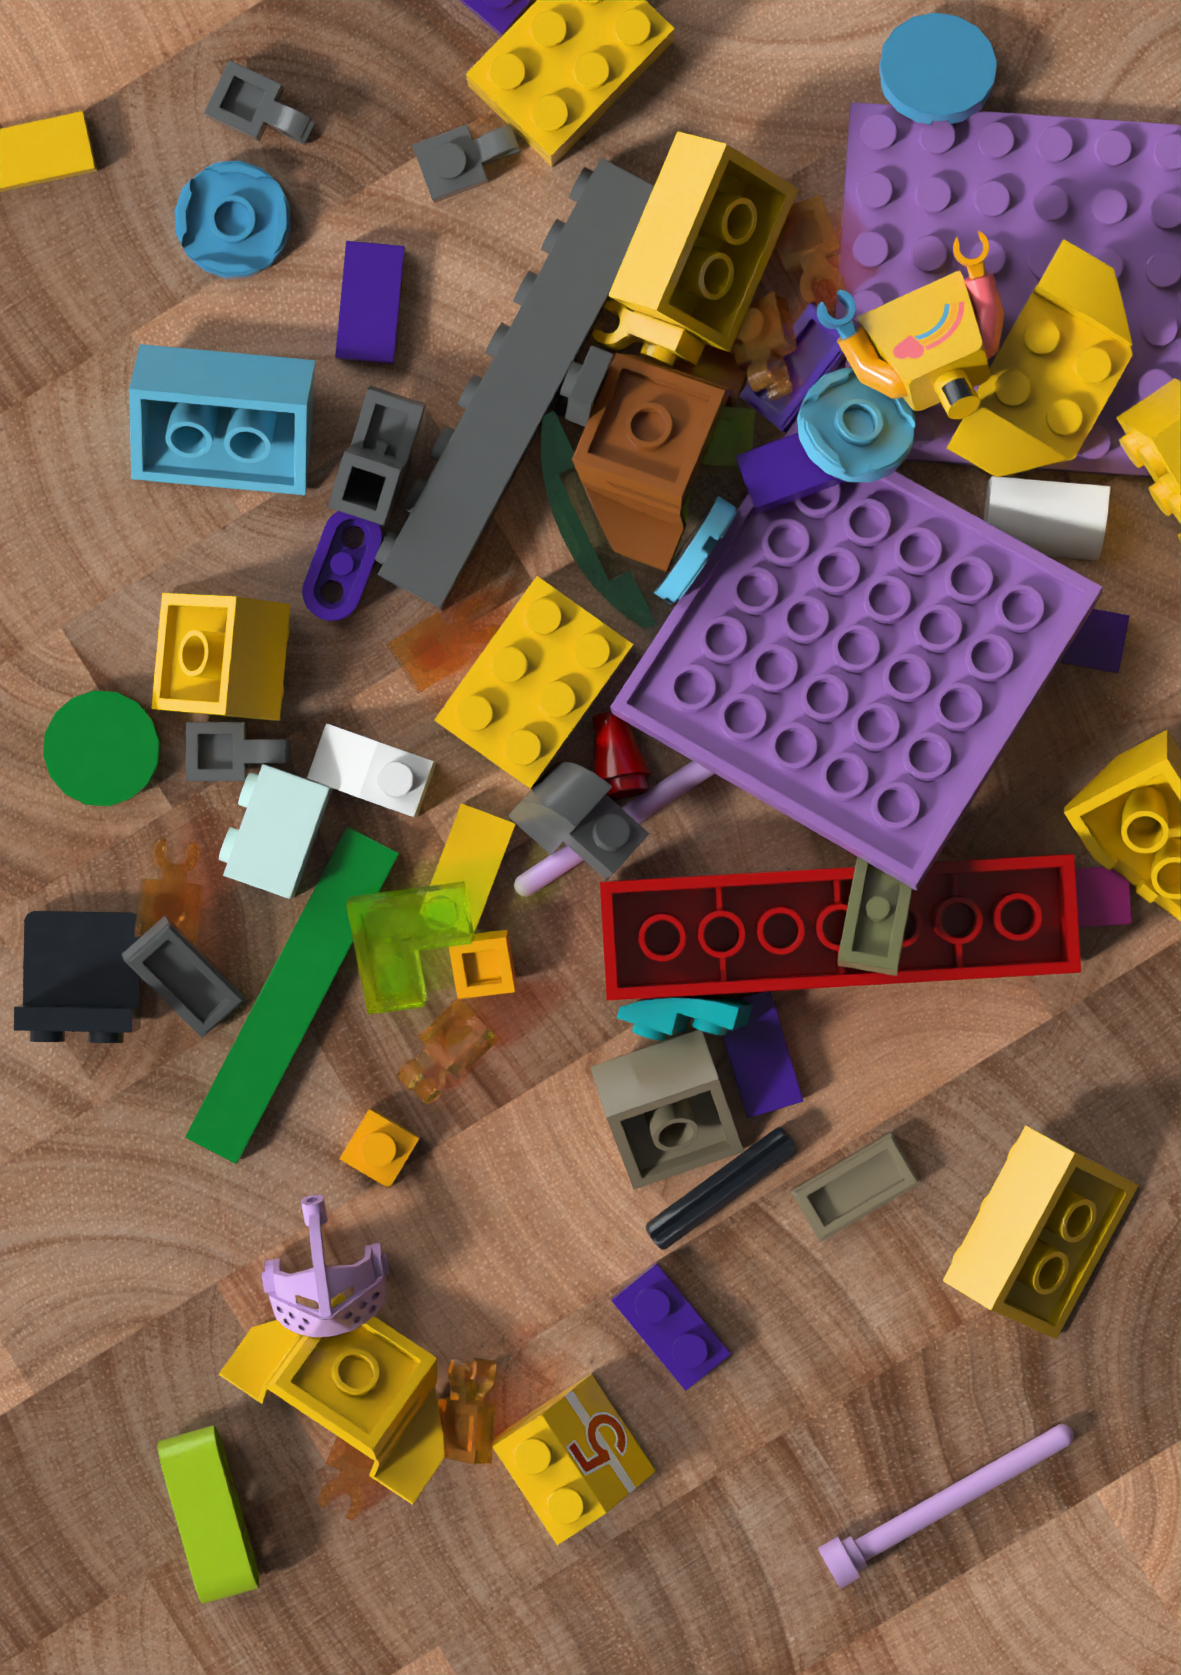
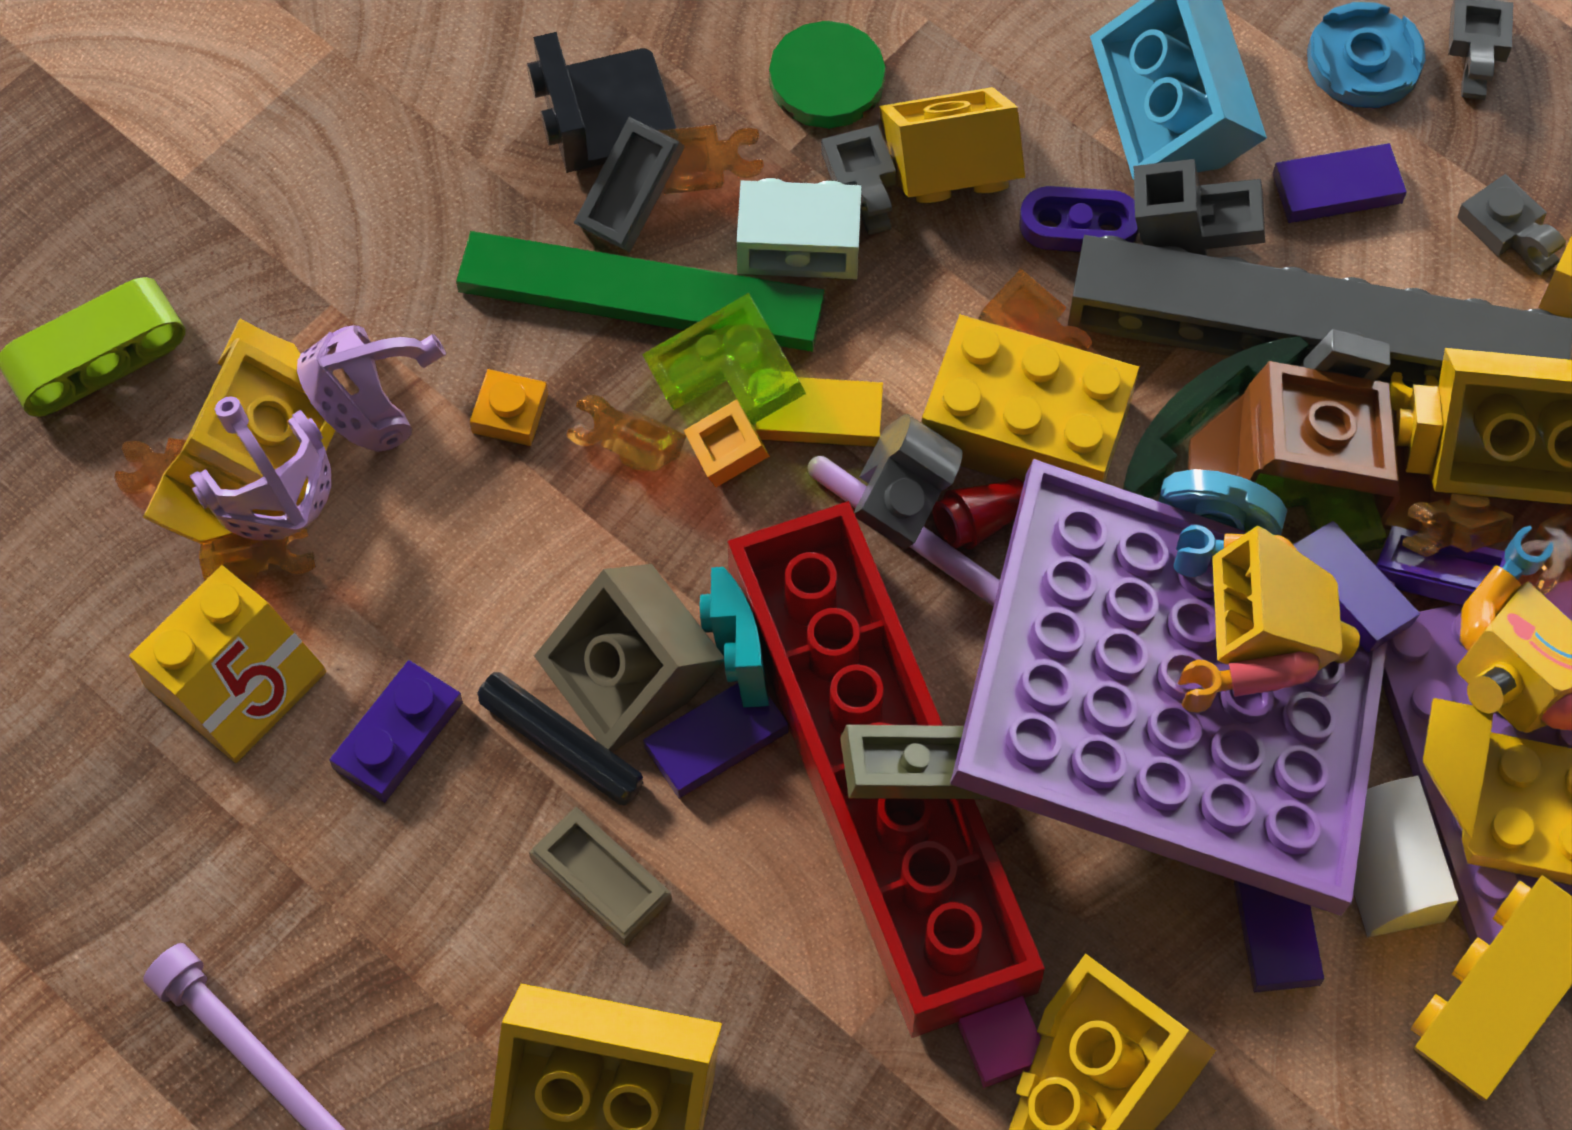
camera: 70 degrees right, 25 degrees down
white slope [307,723,437,817] -> none
medium azure tile [797,368,916,483] -> none
none -> lavender helmet [190,396,331,541]
none -> yellow torso [1174,525,1360,713]

